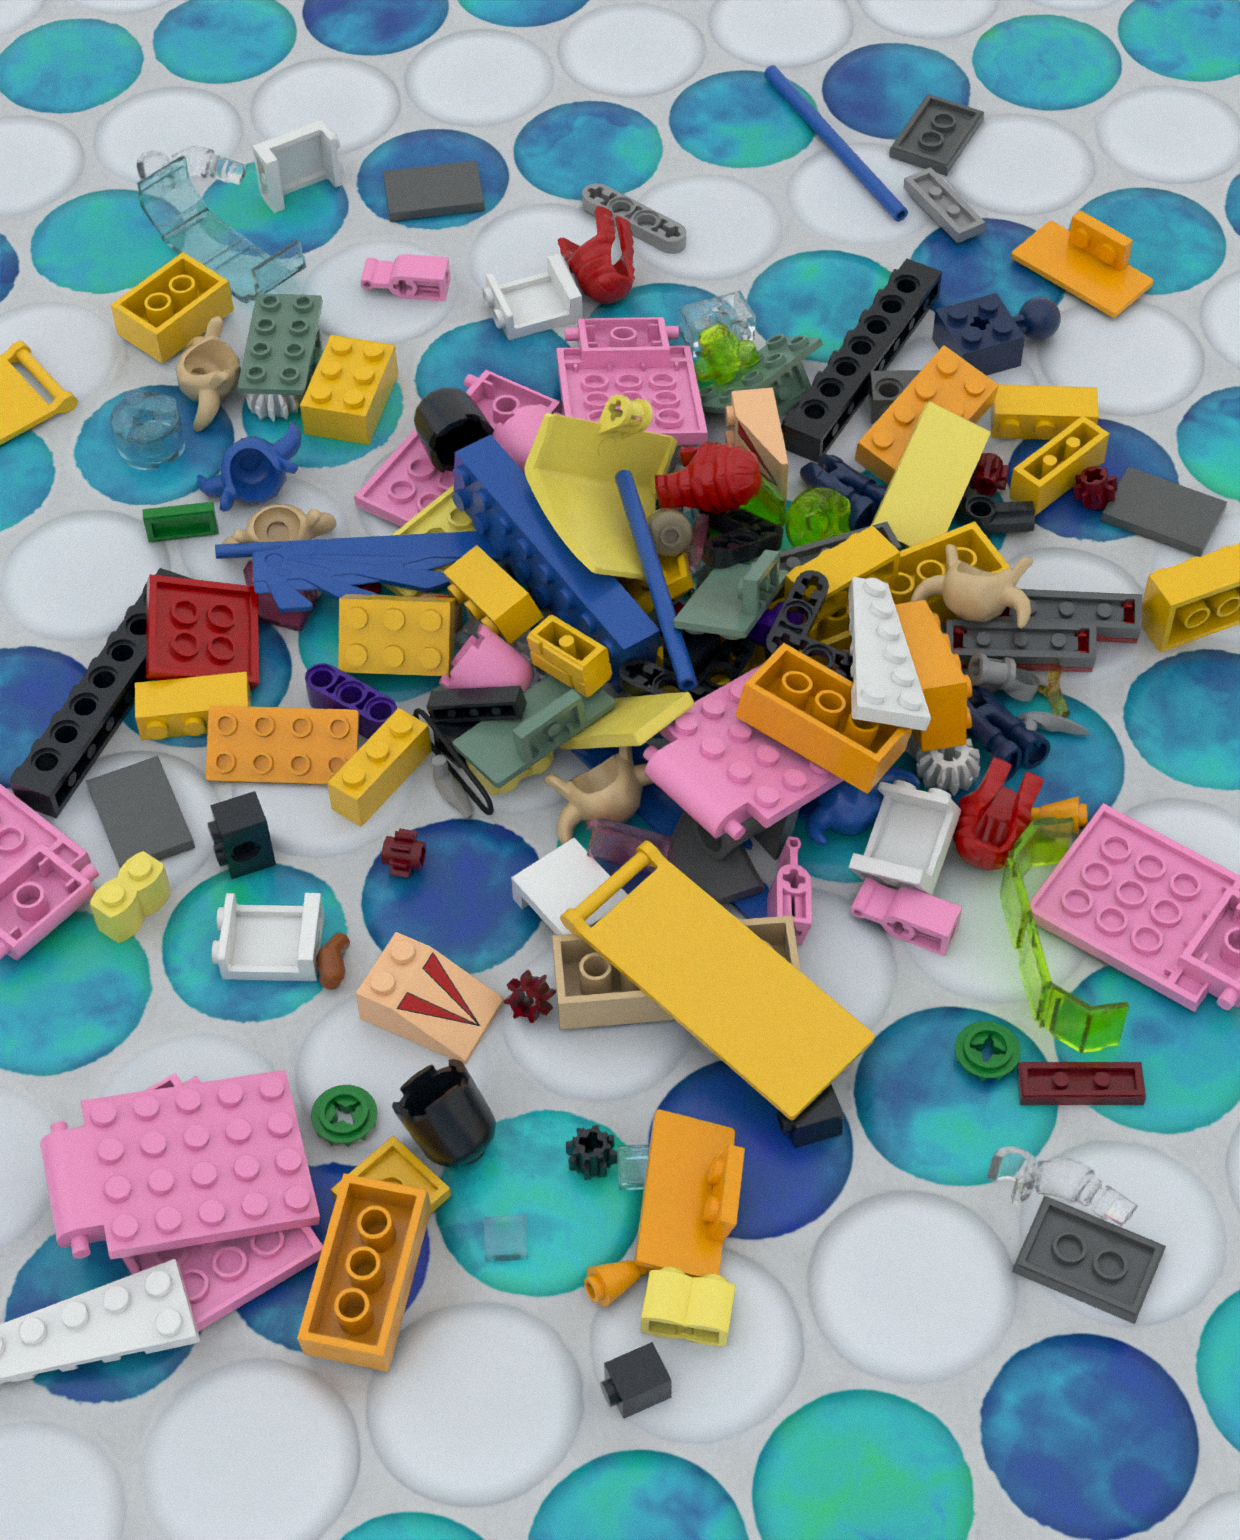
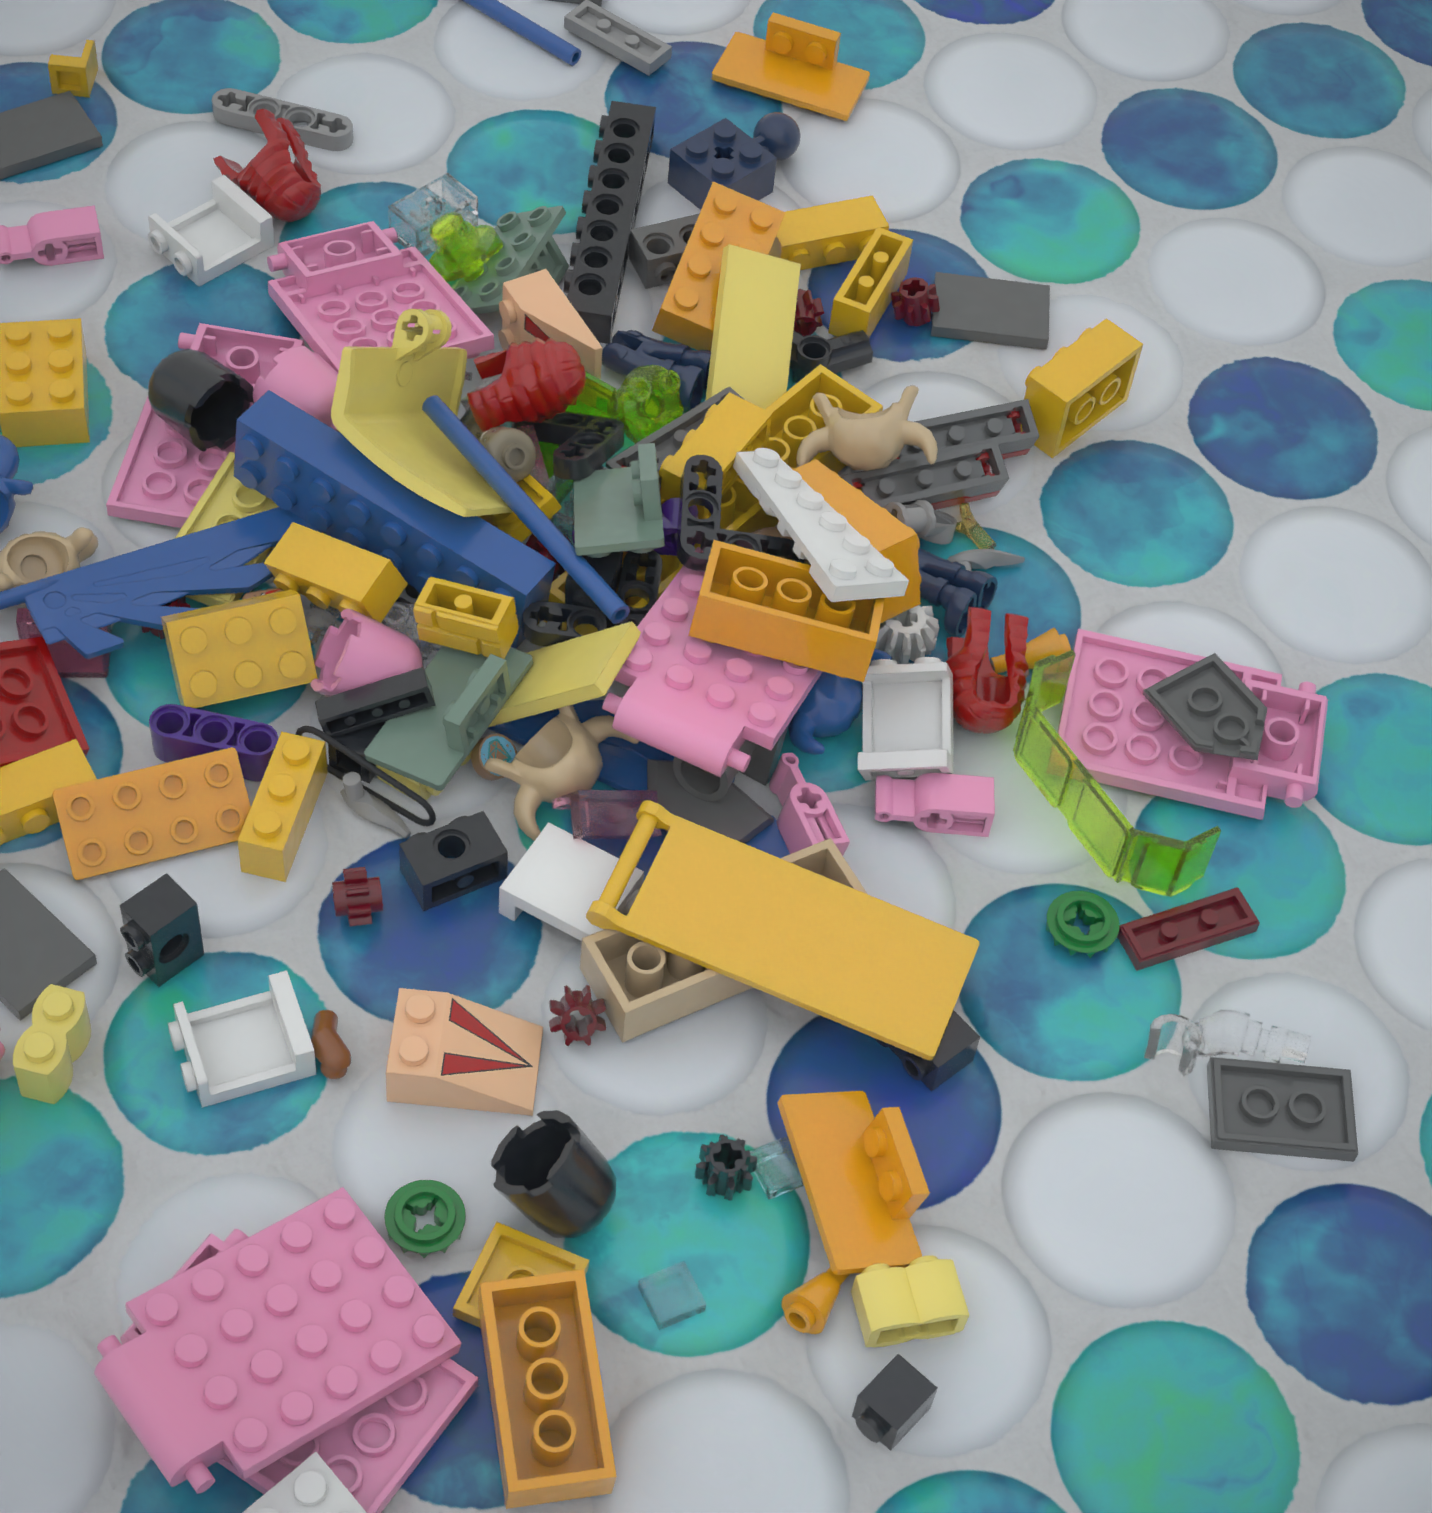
camera: 30 degrees left, 0 degrees up
none -> yellow panel [48,40,98,97]
none -> black brick [399,811,508,911]
none -> tile [471,734,517,781]
none -> dark grey tile [1143,653,1267,760]

